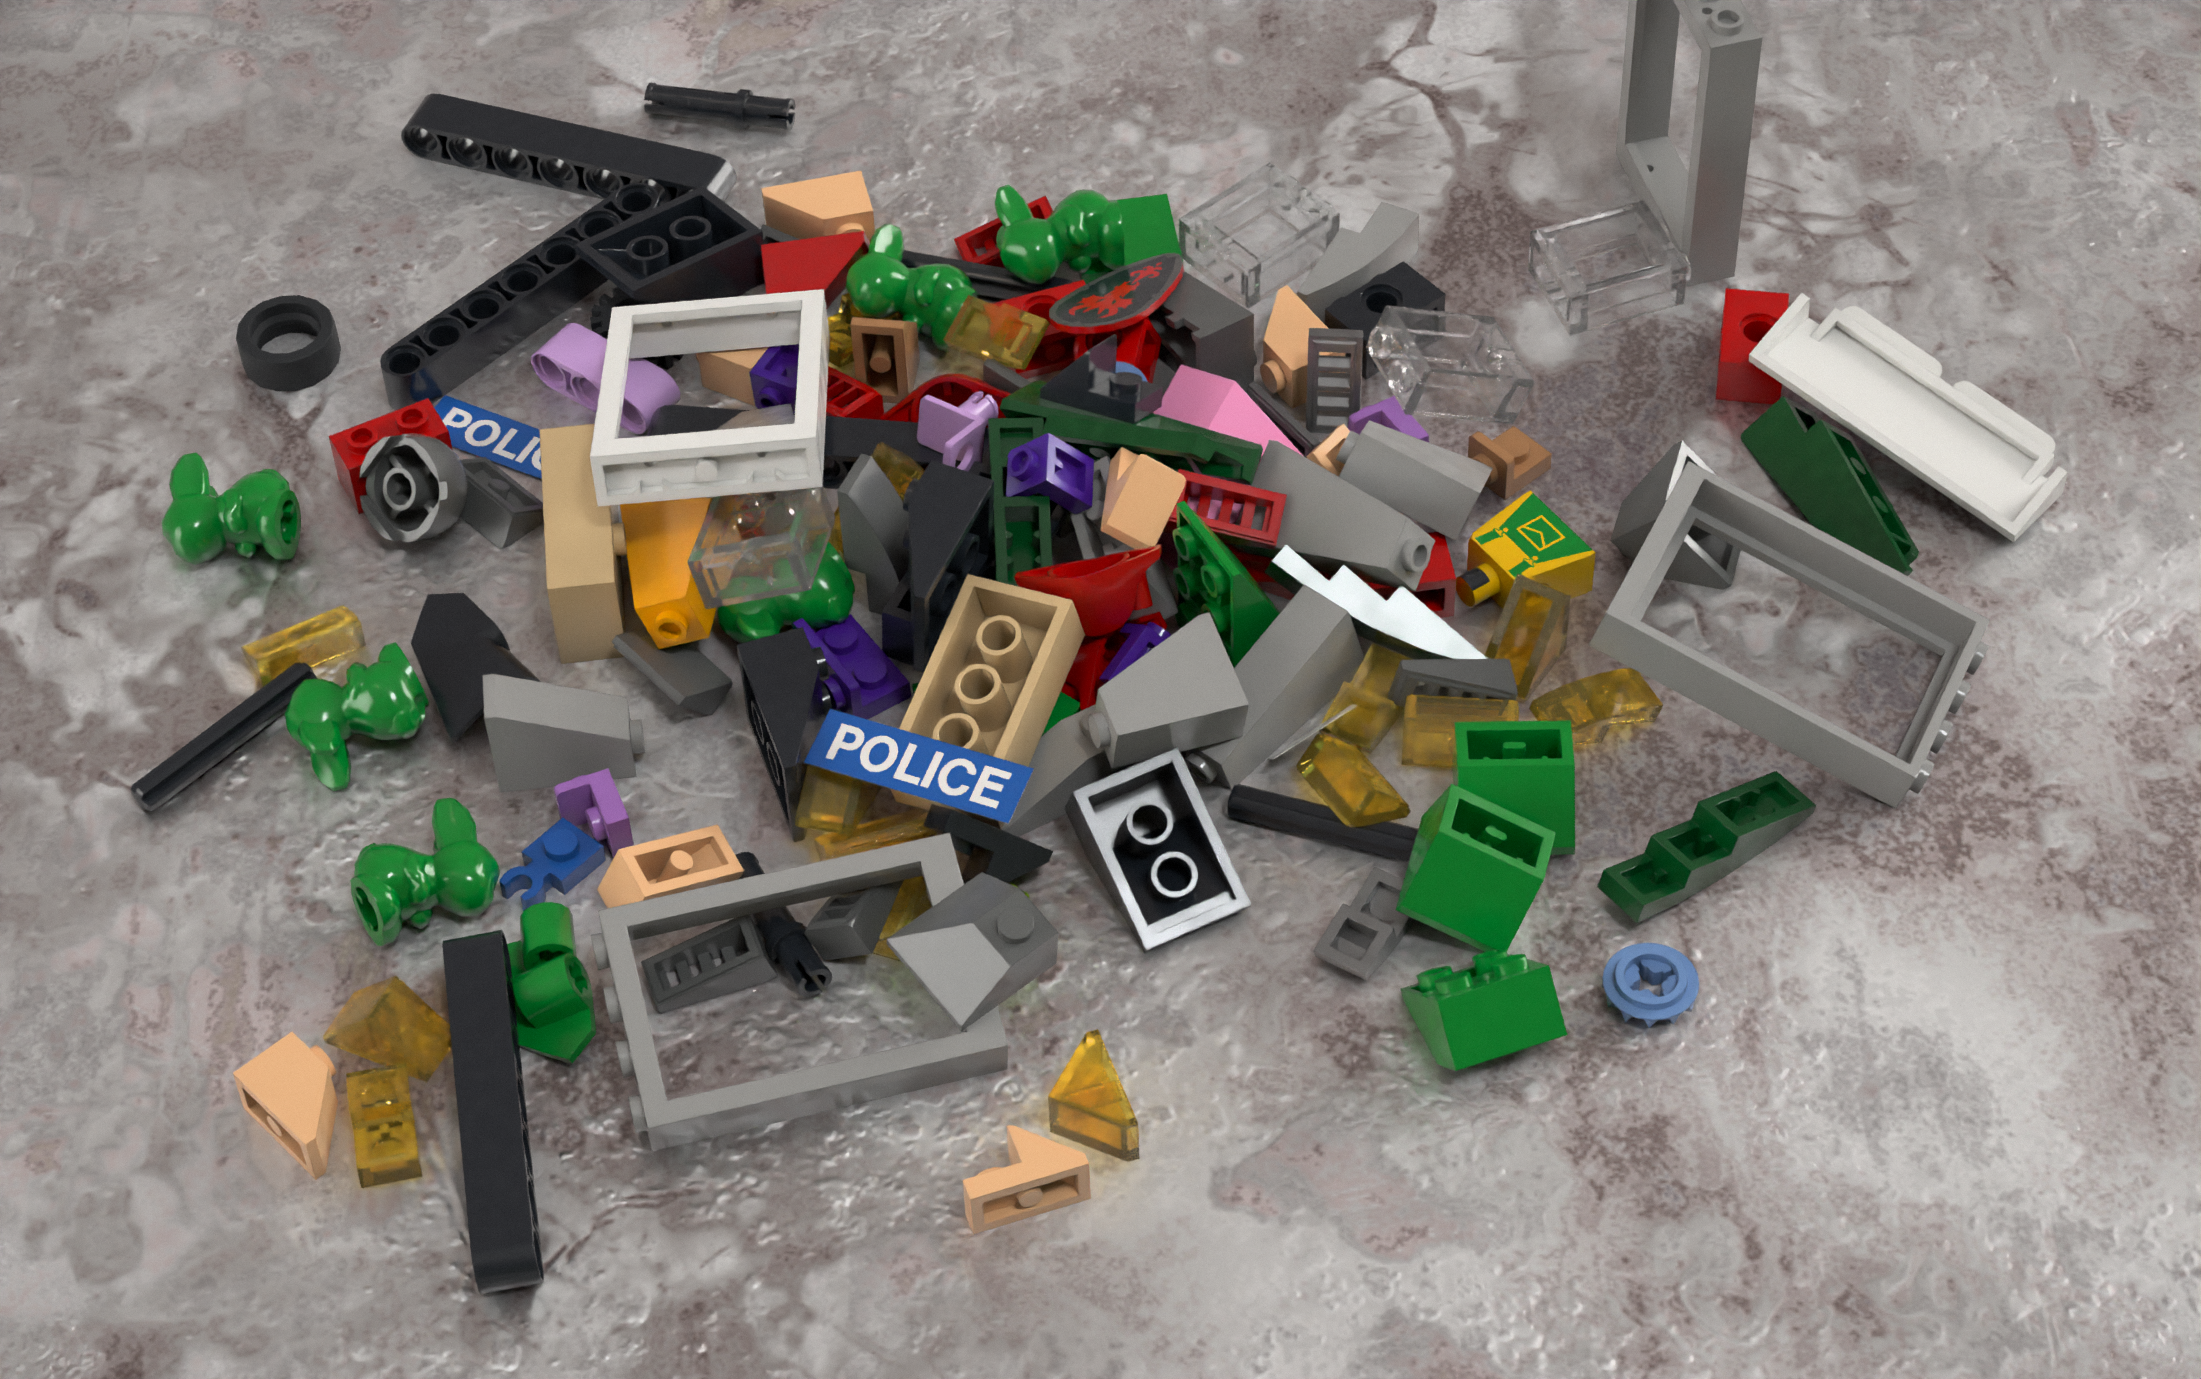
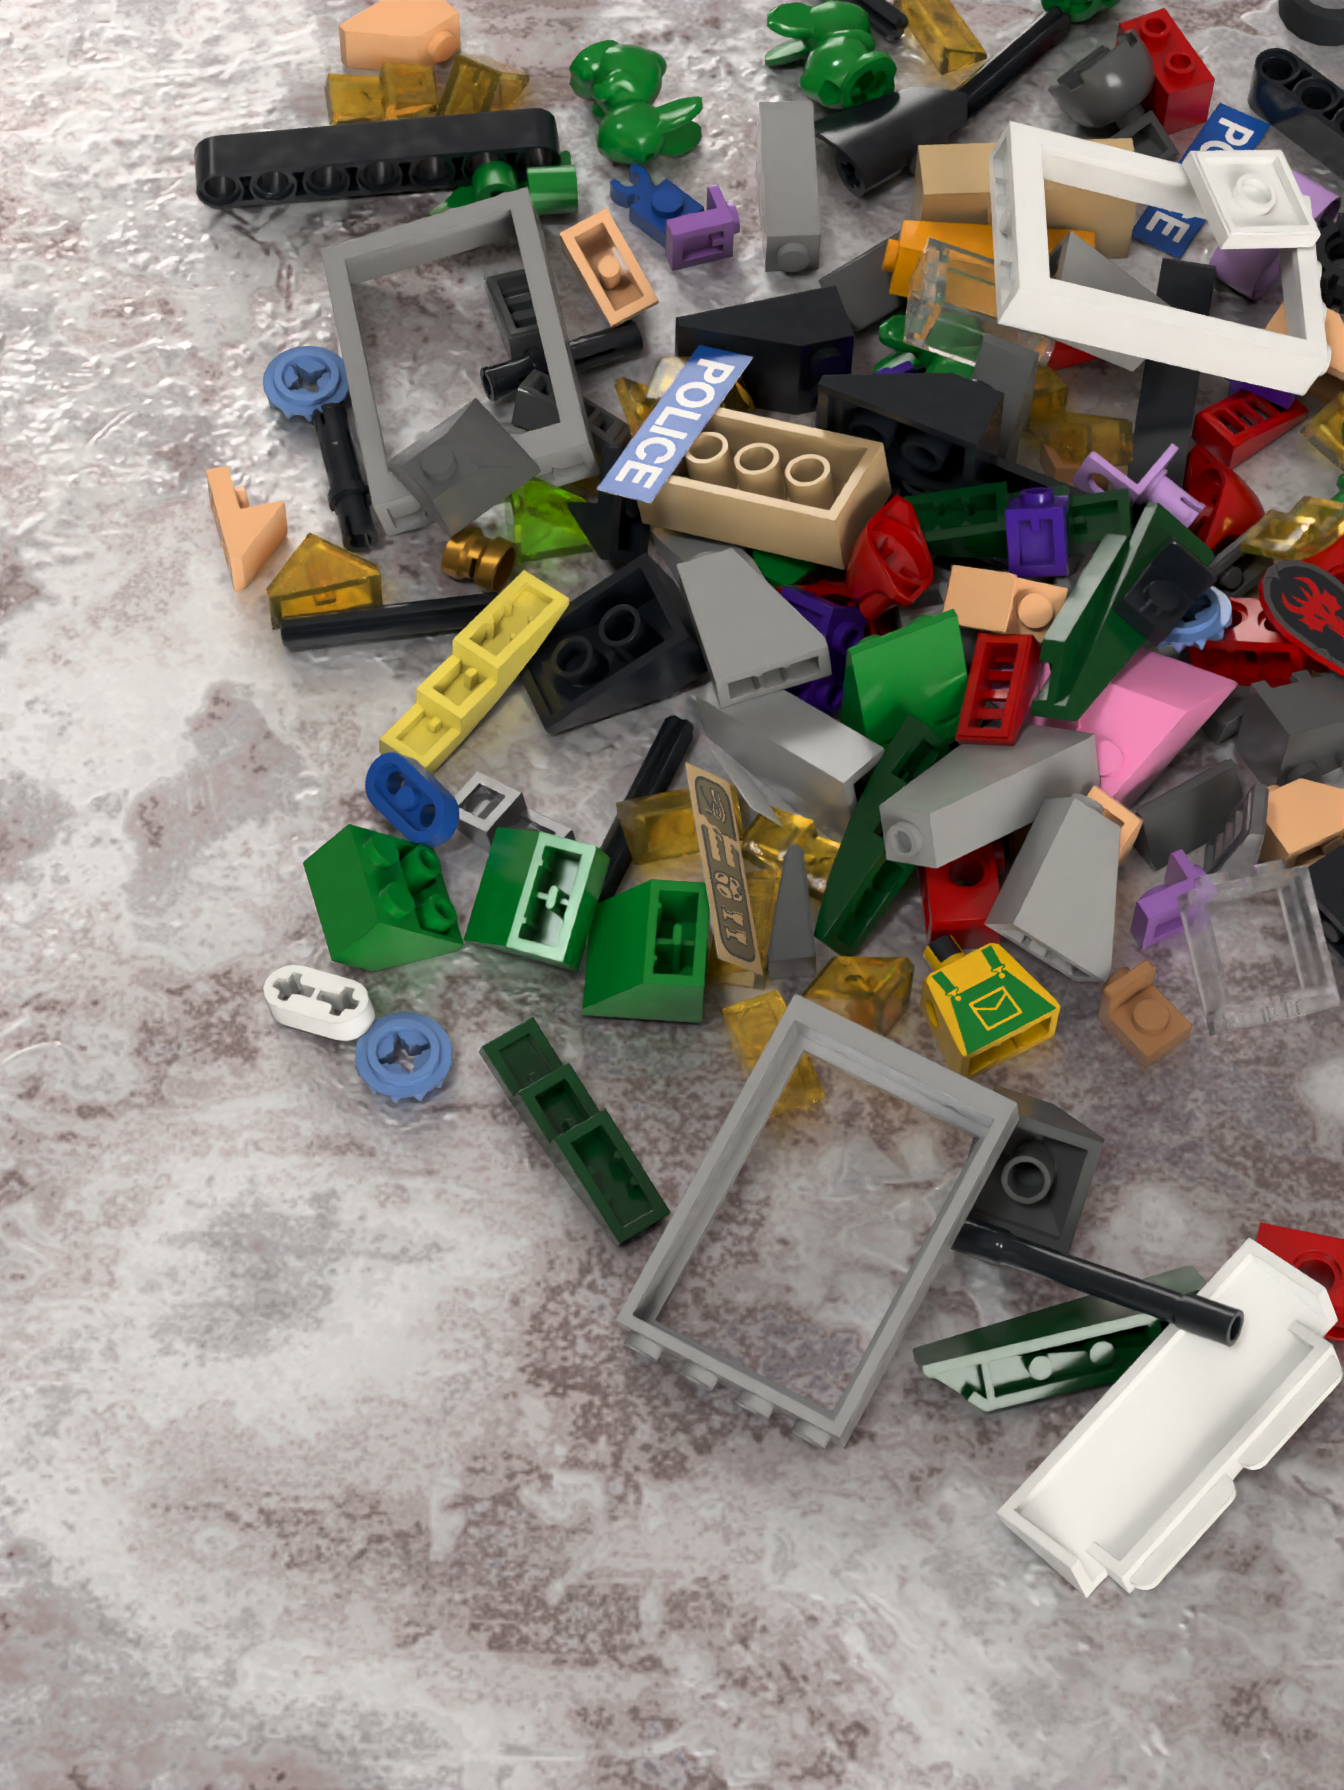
camera: 90 degrees right, 10 degrees up
medium nougat slope [850,317,920,404] -> none
none -> medium blue gear [263,346,349,423]
none -> white beam [263,965,375,1041]
none -> black axle [280,592,500,648]
none -> black pin [312,403,378,553]
none -> blue plate [365,752,459,847]
none -> light yellow slope [379,570,569,774]
none -> pearl gold wheel [441,524,517,593]
none -> sticker [685,762,763,976]
none -> black axle [948,6,1071,136]
none -> black piece [951,1216,1244,1347]
none -> white plate [1182,150,1321,250]

